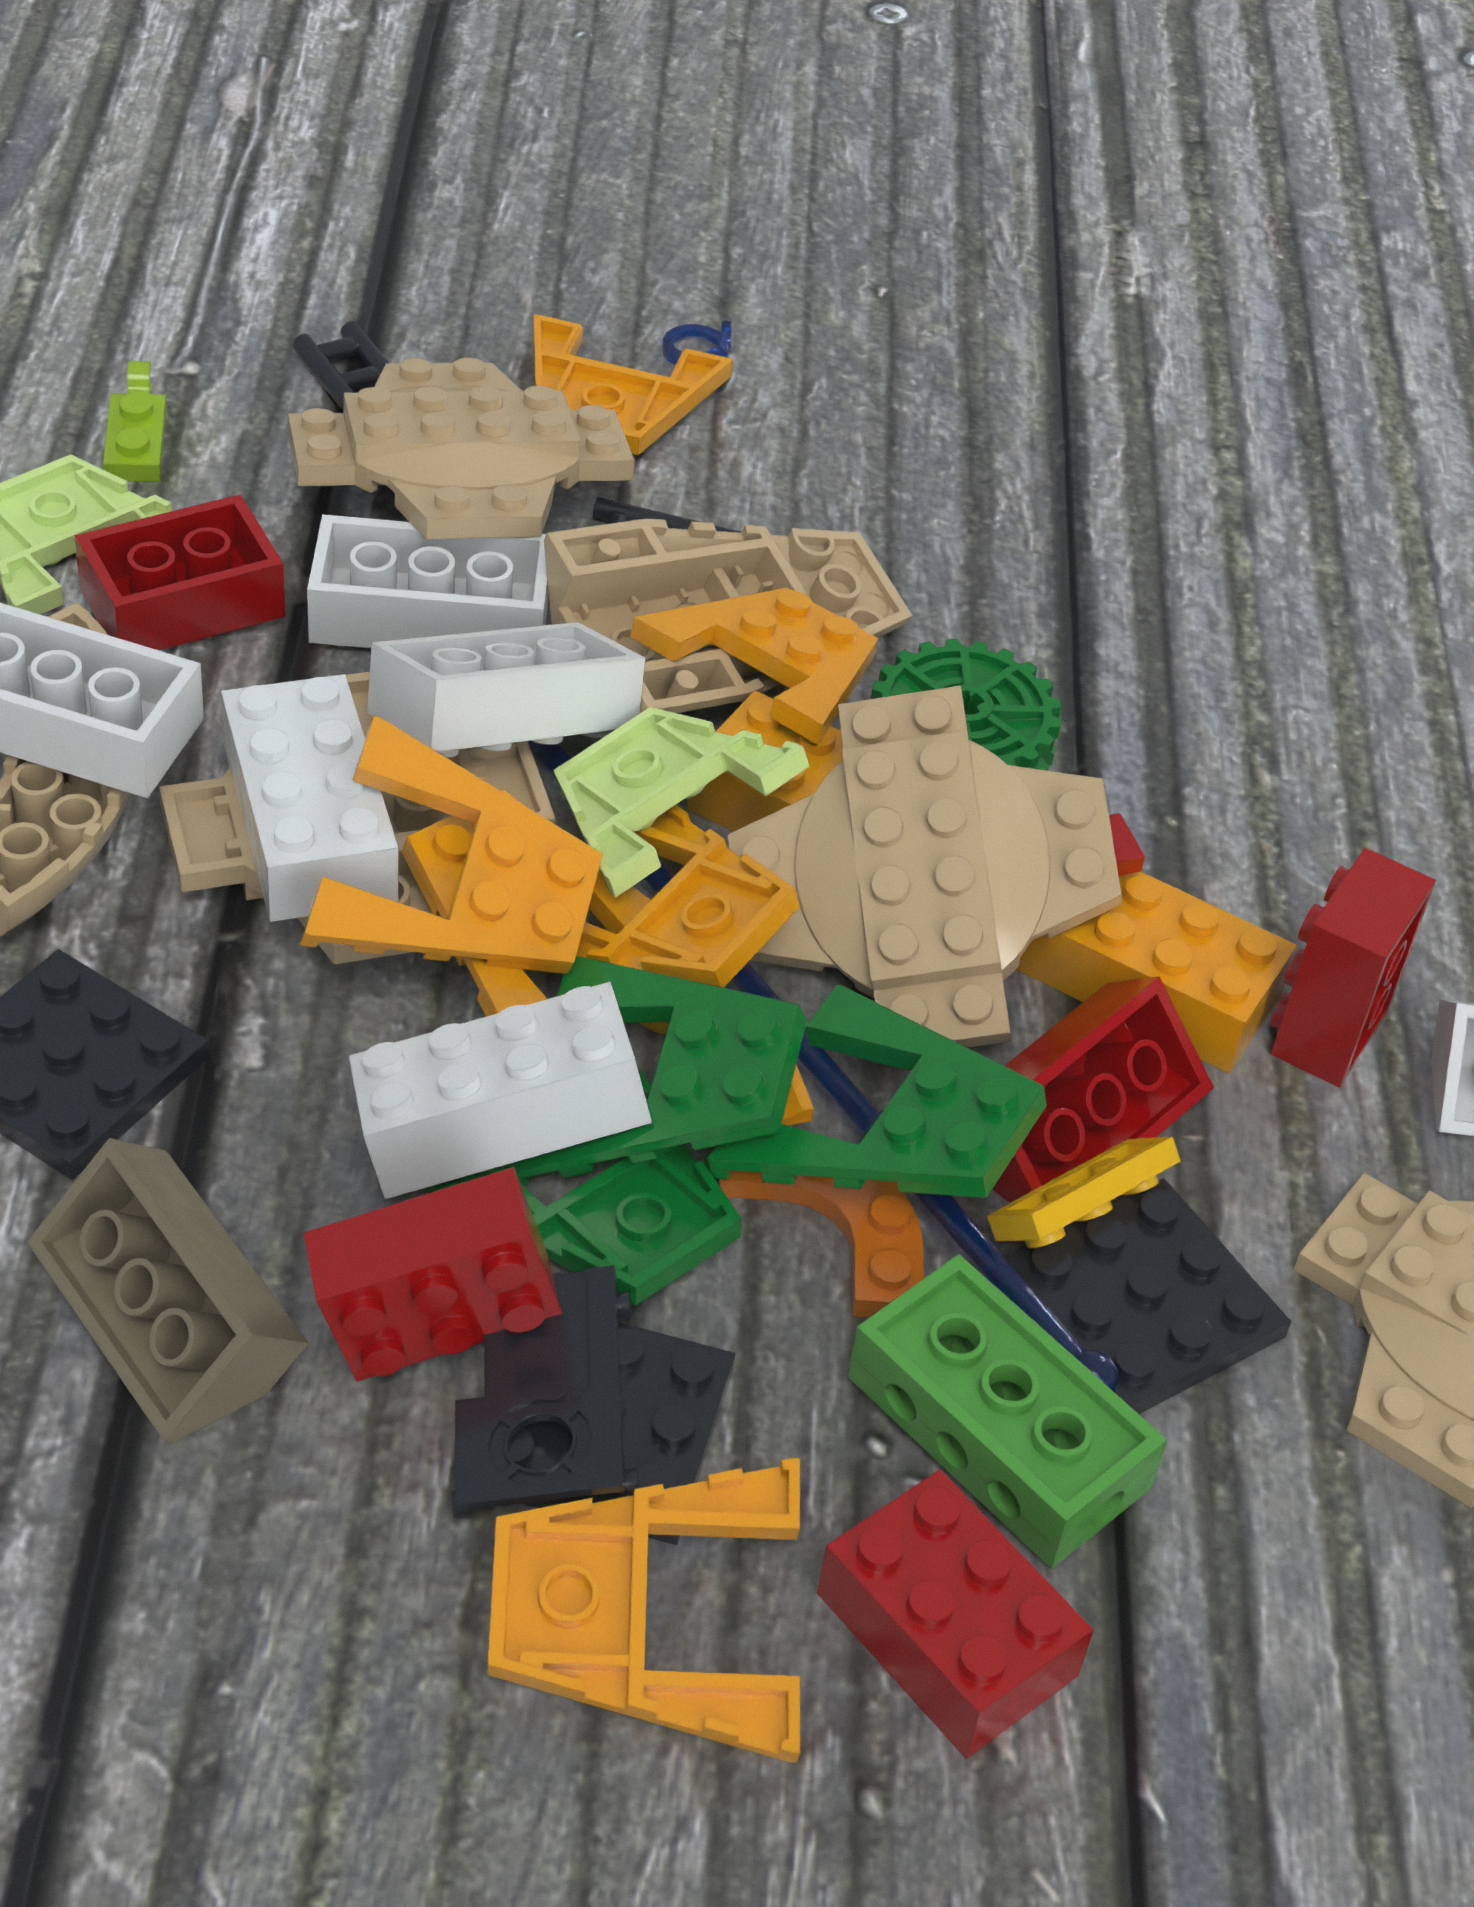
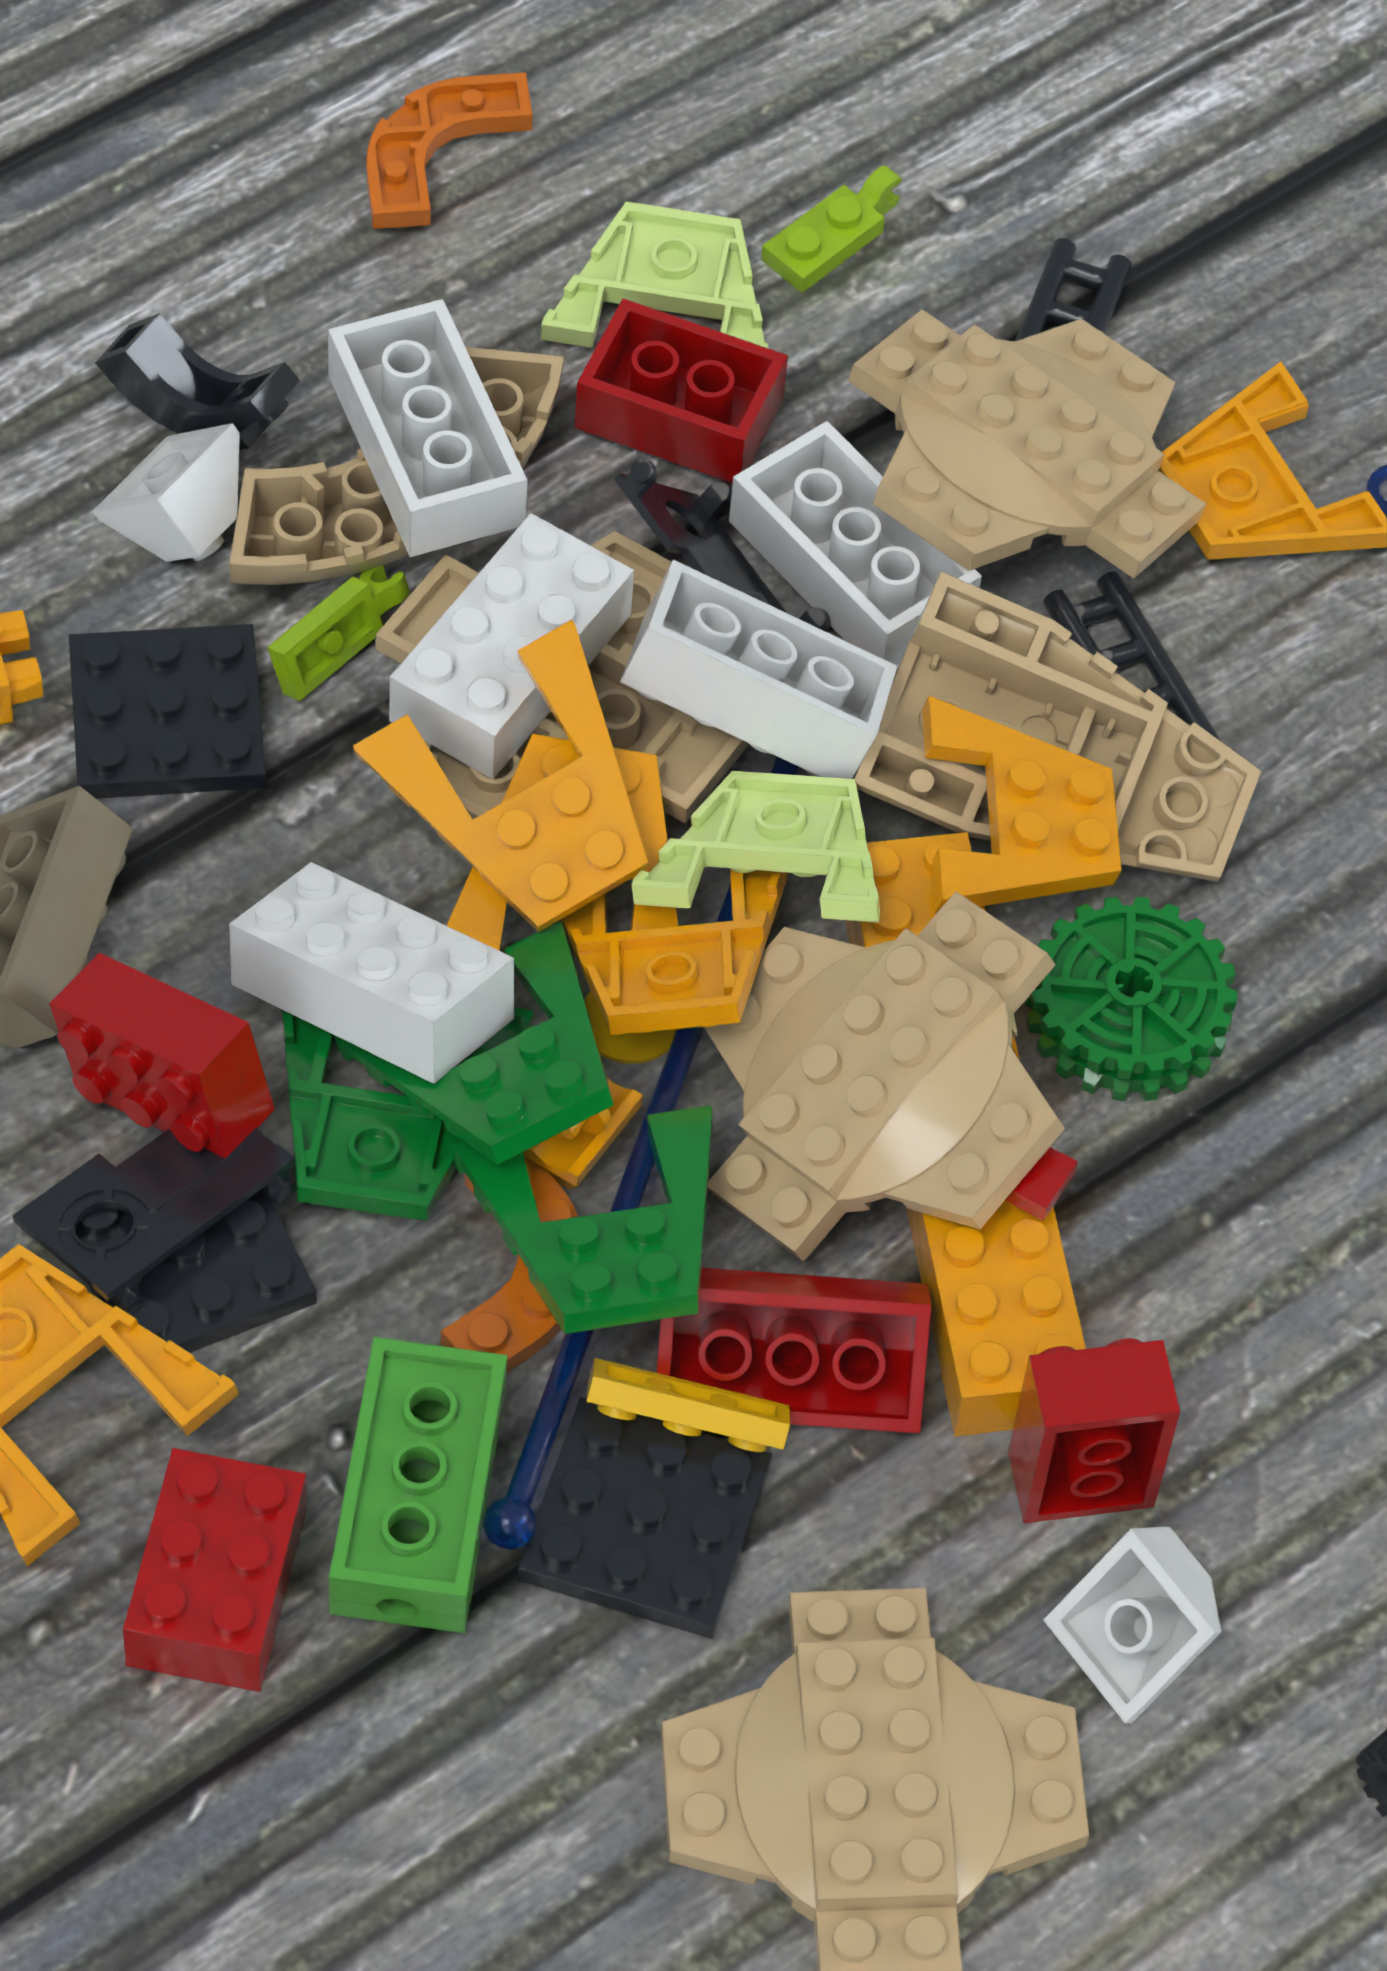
camera: 50 degrees right, 10 degrees up
none -> lime plate [267,566,410,702]
none -> black piece [614,460,830,632]

